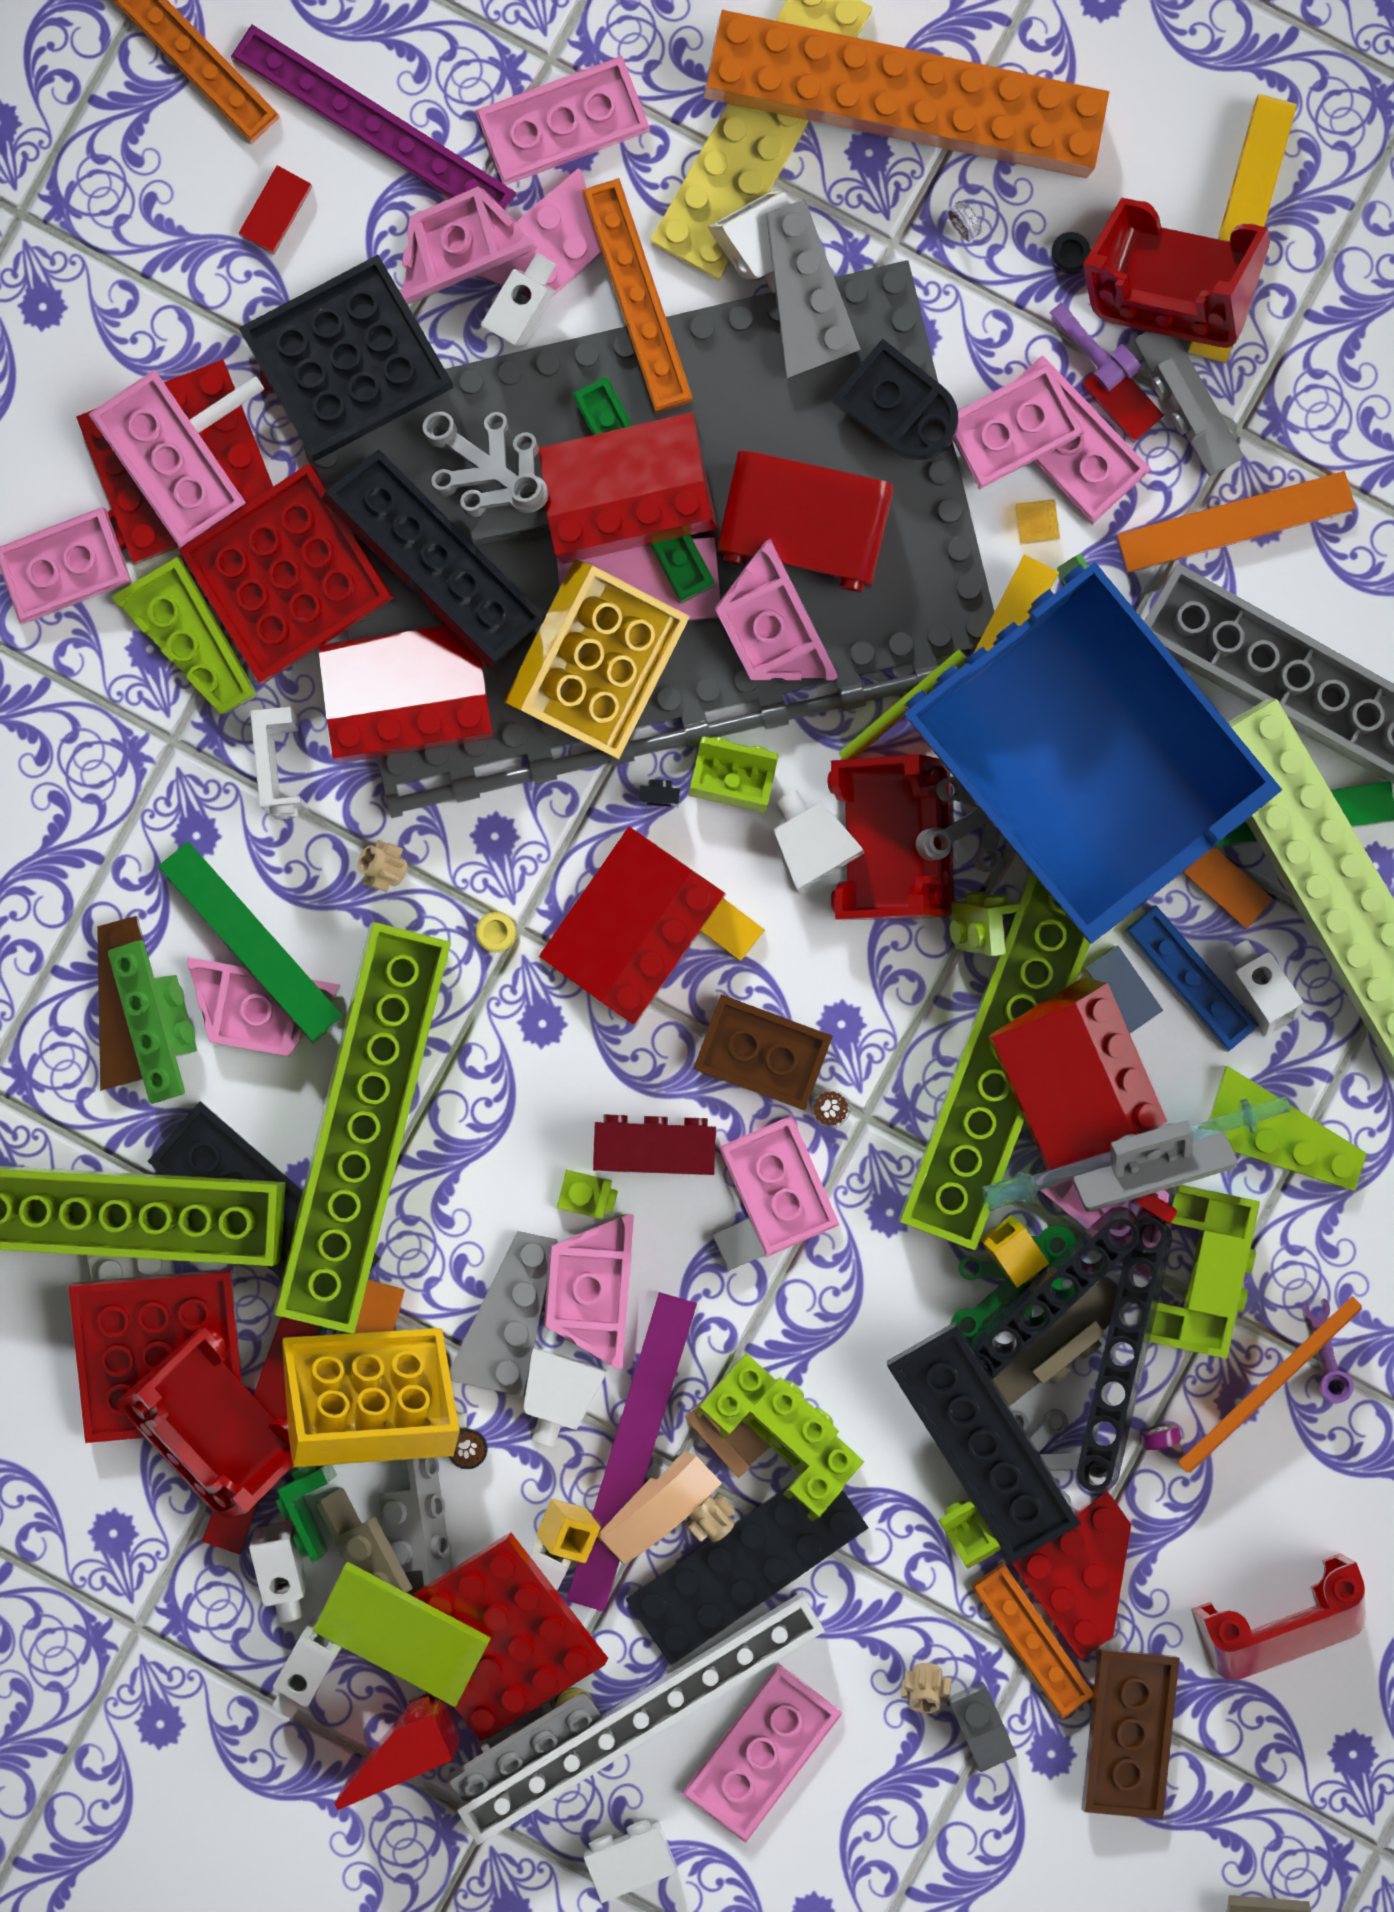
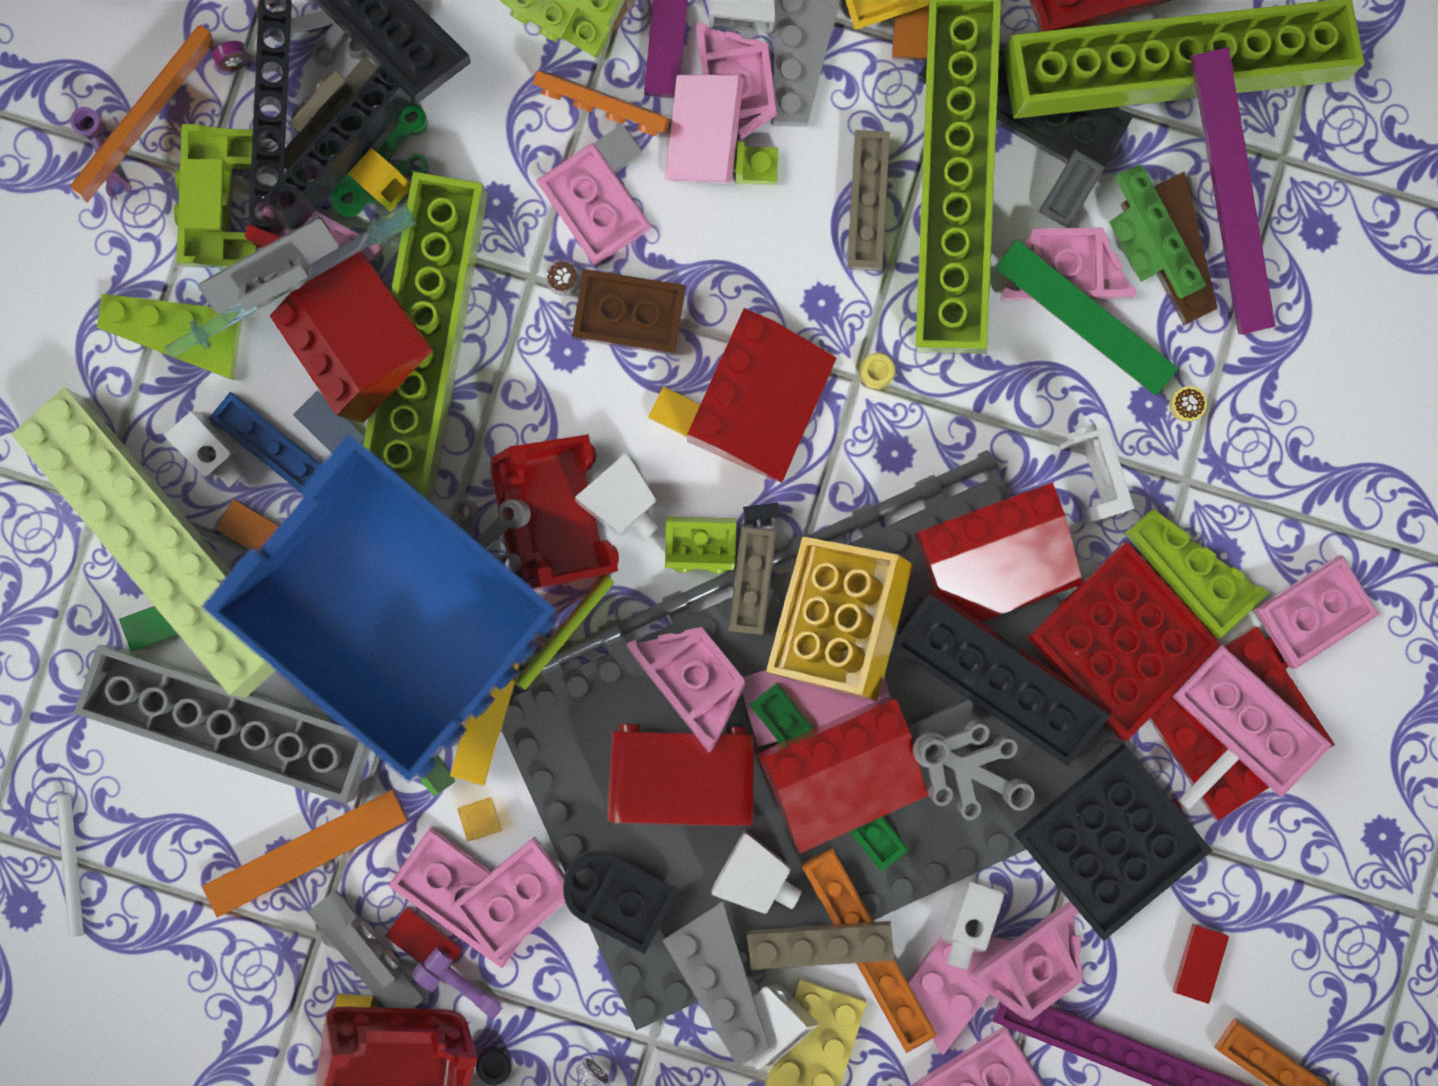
camera: 170 degrees right, 0 degrees up
tan gear [357,840,407,892] -> none
dark red brick [593,1114,716,1175] -> none
lime bracket [950,892,1022,956] -> none
none -> orange plate [533,70,672,136]
none -> bright pink tile [665,75,744,183]
none -> white torso [711,829,802,914]
none -> dark tan tile [728,526,777,635]
none -> dark tan plate [747,921,894,970]
none -> dark tan plate [847,130,890,271]
none -> dark grey tile [1038,150,1105,228]
none -> tile [1169,386,1207,422]
none -> magenta tile [1190,47,1276,335]

